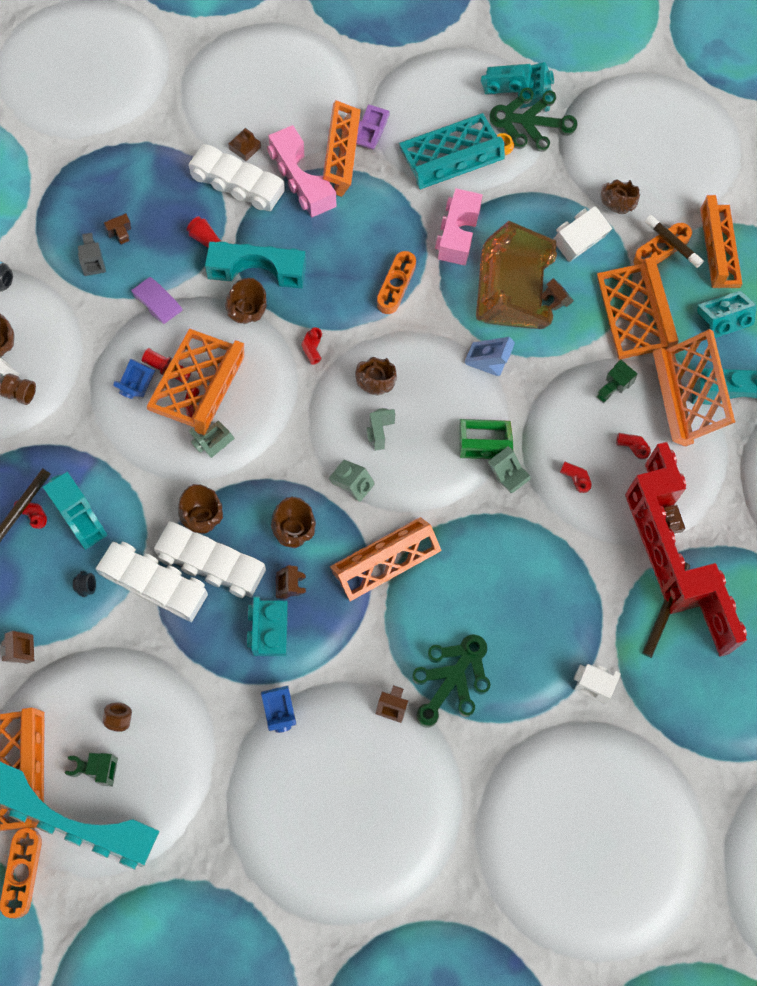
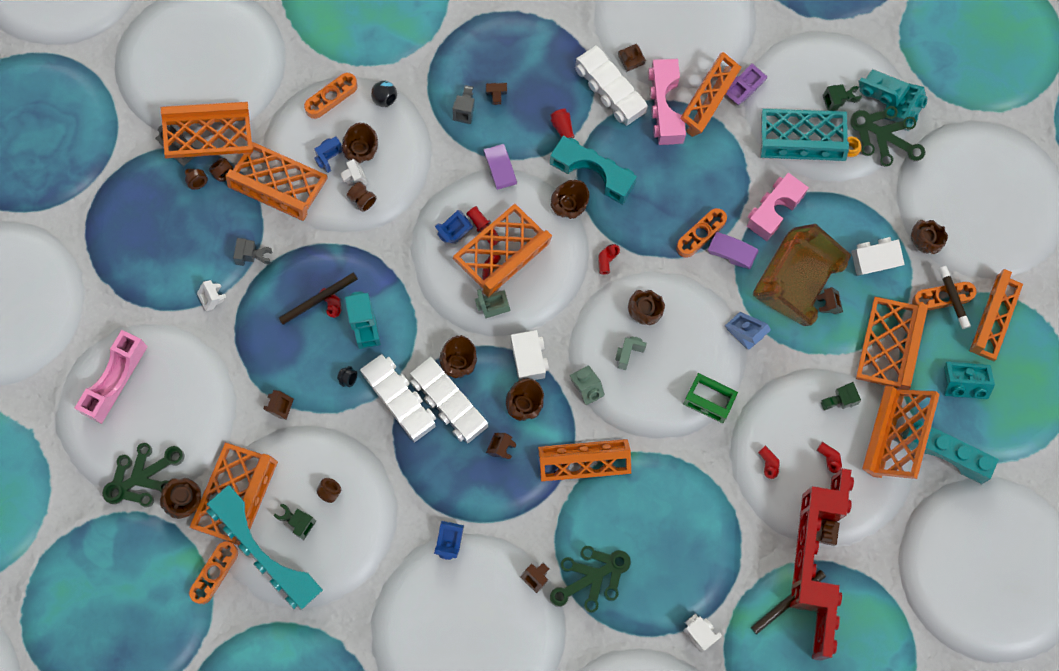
camera: 25 degrees right, 5 degrees up
teal bracket [247,597,288,656] -> none
sand green bracket [488,446,531,493] -> none
none -> white brick [511,330,549,381]
none -> medium lavender slope [708,232,759,269]
none -> dark green piece [822,84,862,111]

